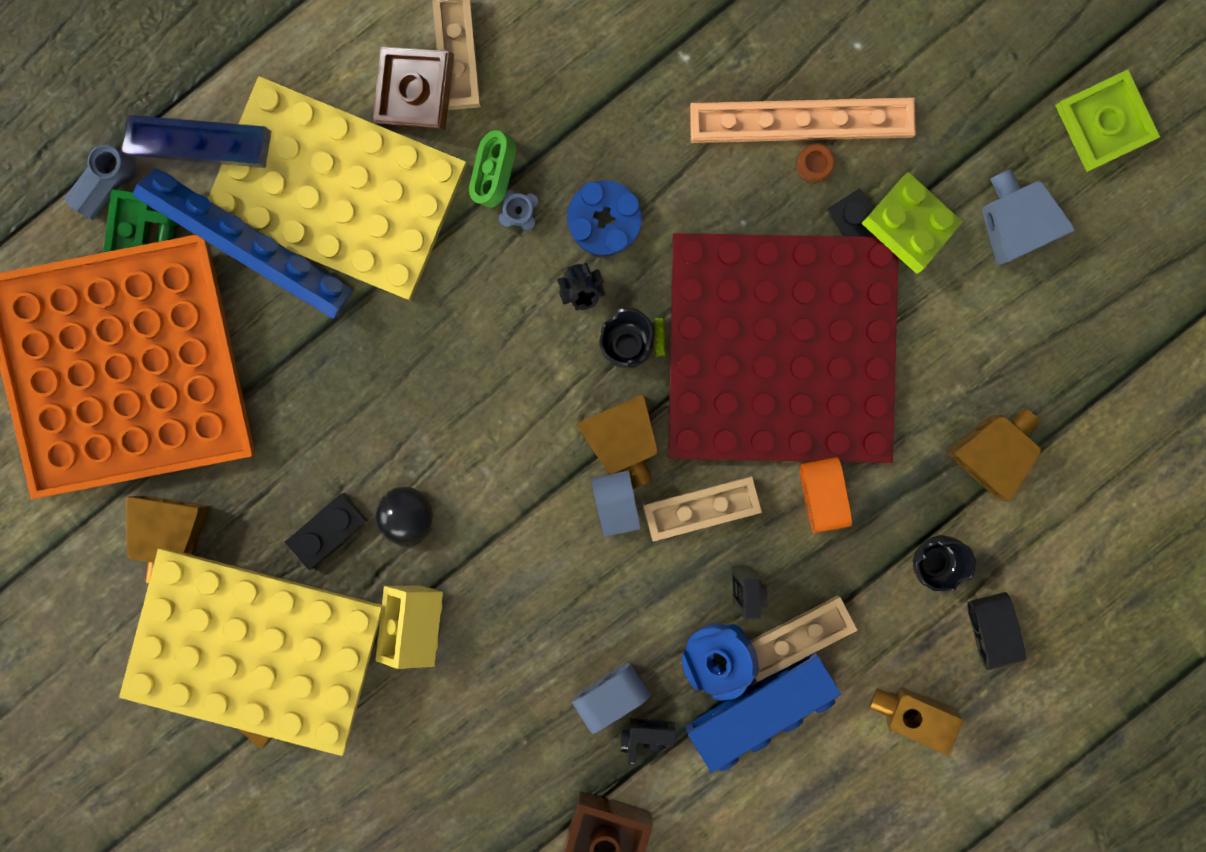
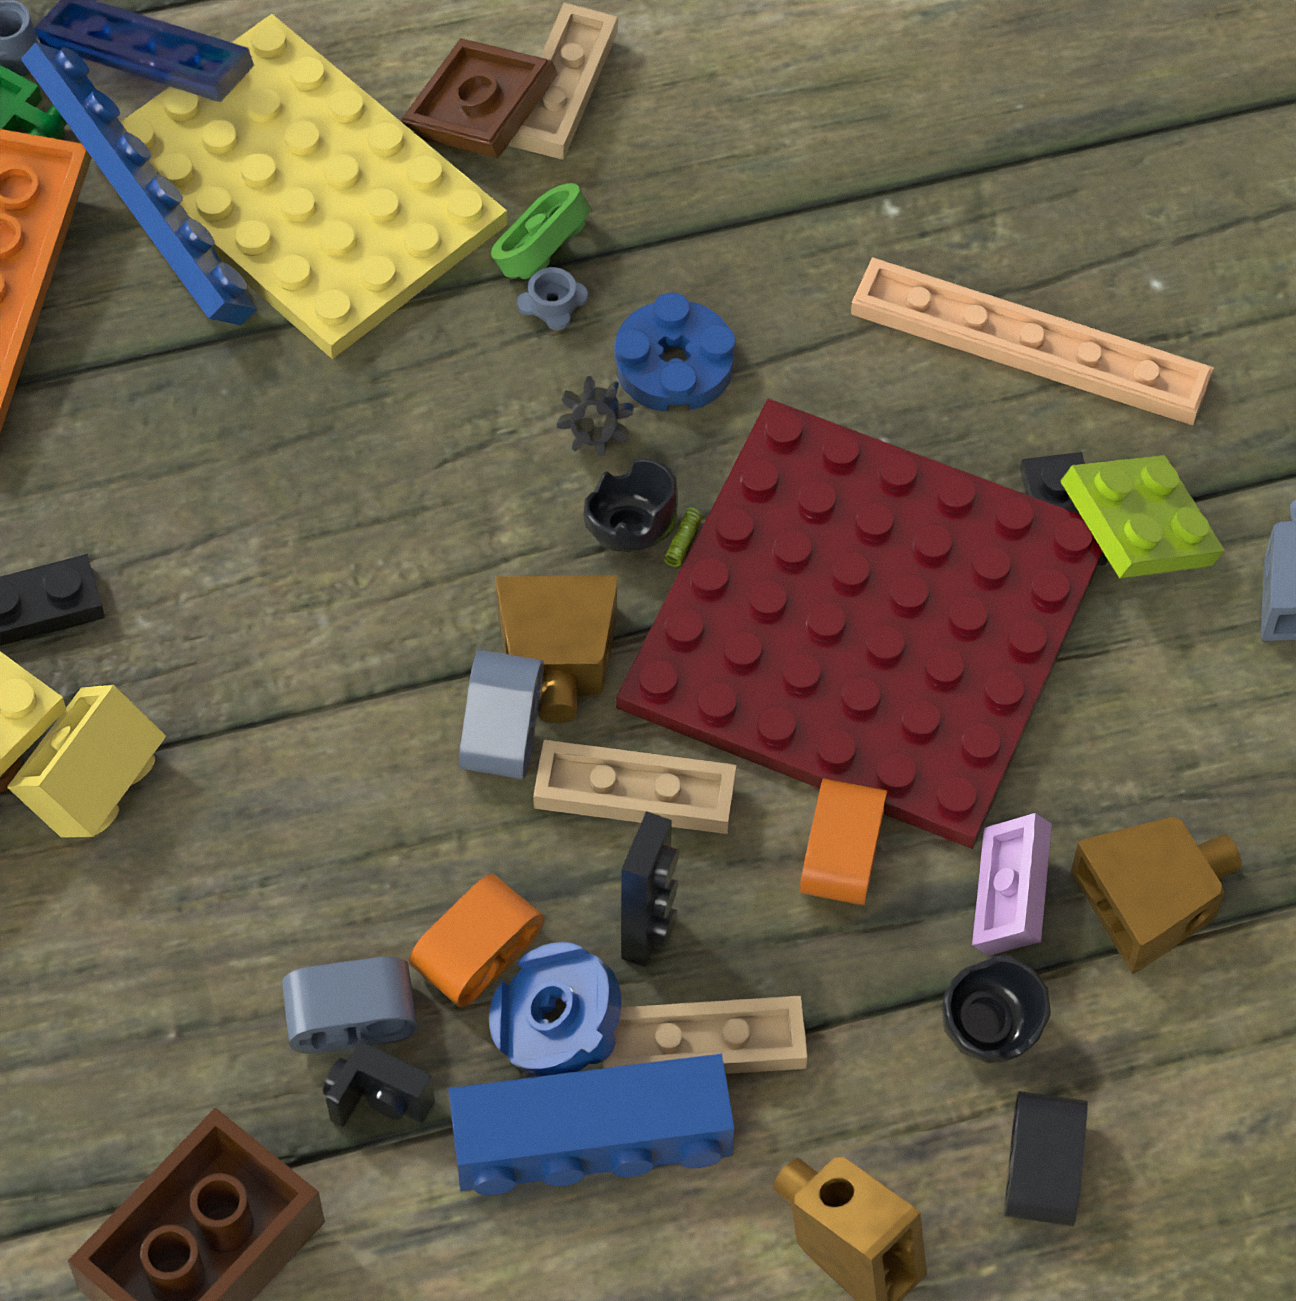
camera: 20 degrees right, 30 degrees down
black hair [376,487,433,546] -> none
dark orange tile [796,144,835,183] -> none
none -> orange beam [409,874,545,1008]
none -> lavender plate [972,813,1052,956]

